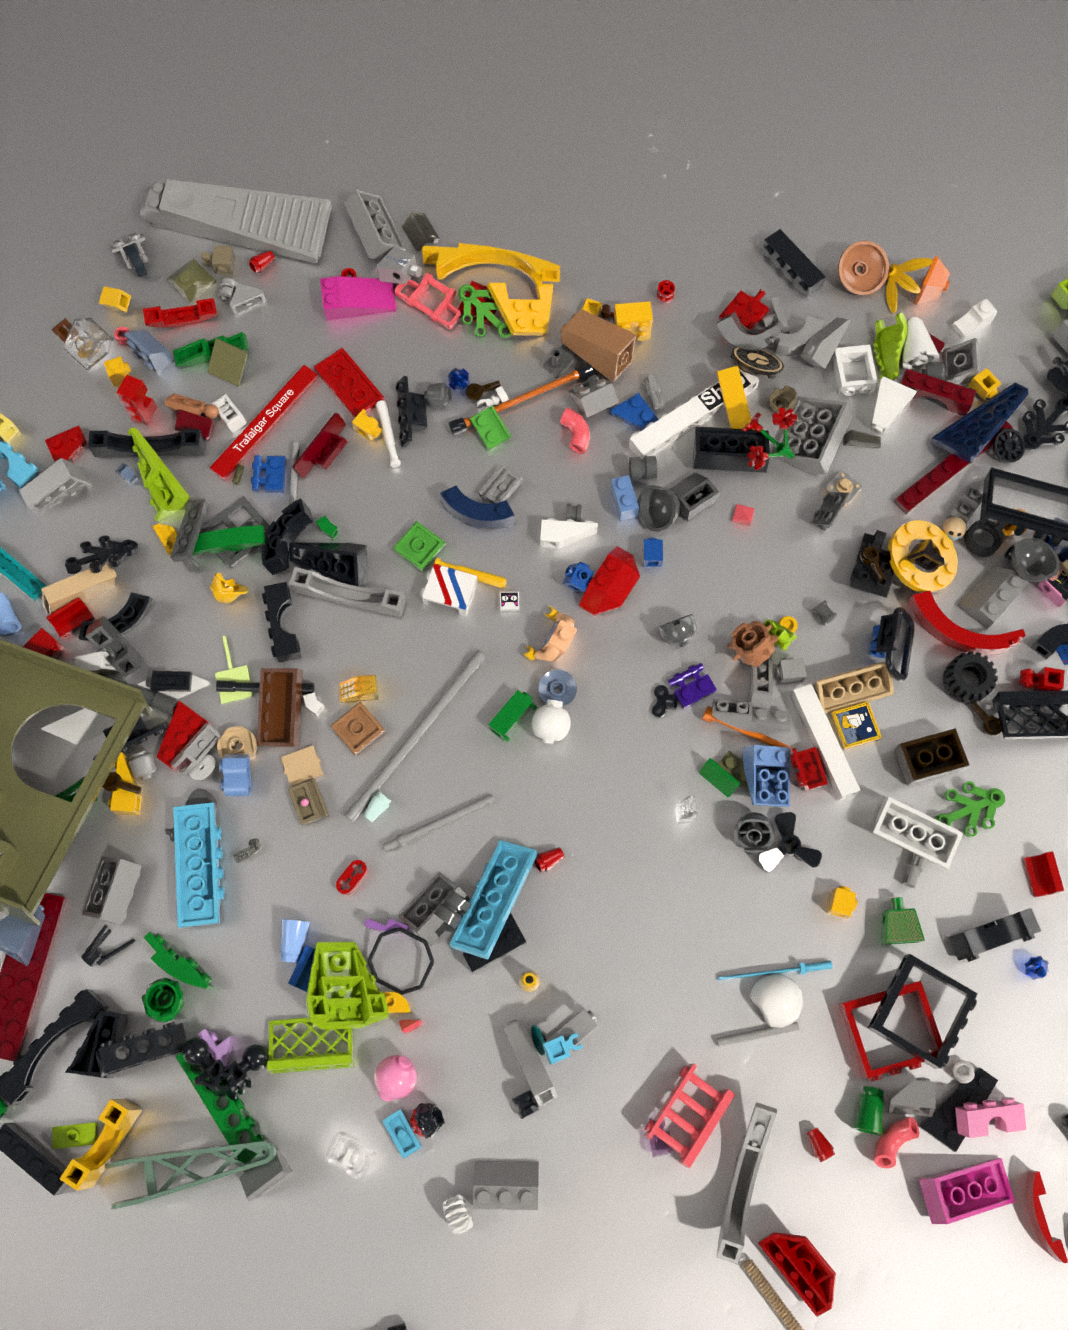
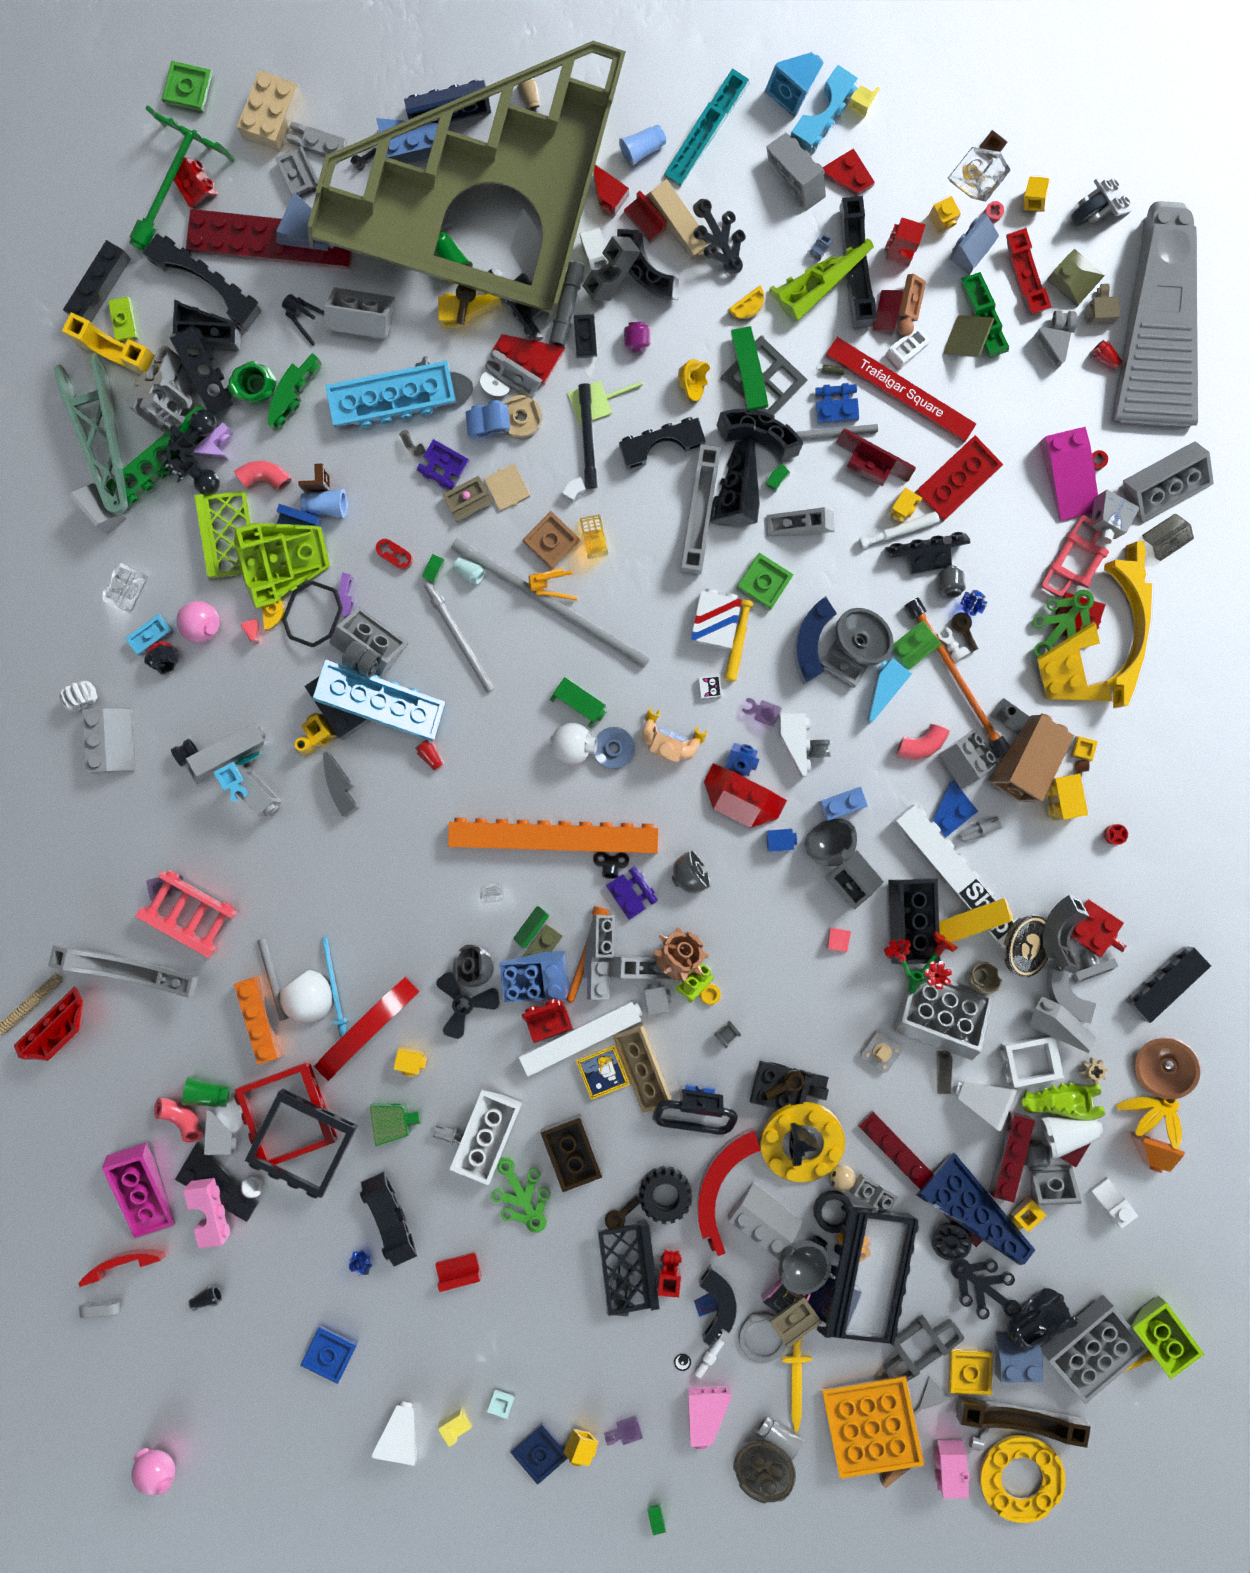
camera: 85 degrees right, 15 degrees up
light grey head [128,751,157,781] -> none
dark grey piece [170,499,209,573] -> none
reddish brown slope [257,668,303,747] -> none
dark grey wheel [629,456,657,481] -> none
red cone [807,1128,835,1162] -> none
dark grey hinge [811,492,850,531] -> none
none -> light grey connector [126,346,194,431]
none -> coral cylinder [234,461,292,492]
none -> orange arch [234,976,283,1065]
none -> reddish brown panel [298,463,331,493]
none -> yellow brick [301,713,337,747]
none -> red arch [314,977,420,1081]
none -> dark grey slope [323,751,360,817]
none -> dark purple plate [416,439,470,490]
none -> green piece [422,554,445,582]
none -> orange brick [448,818,658,853]
none -> light orange plant [529,568,578,600]
none -> magenta head [624,322,651,352]
none -> clear purple plate [742,698,782,727]
none -> light grey slope [767,507,835,536]
none -> dark grey dish [836,608,894,665]
none -> medium azure slope [867,658,912,724]
none -> tan gear [1080,1057,1108,1085]

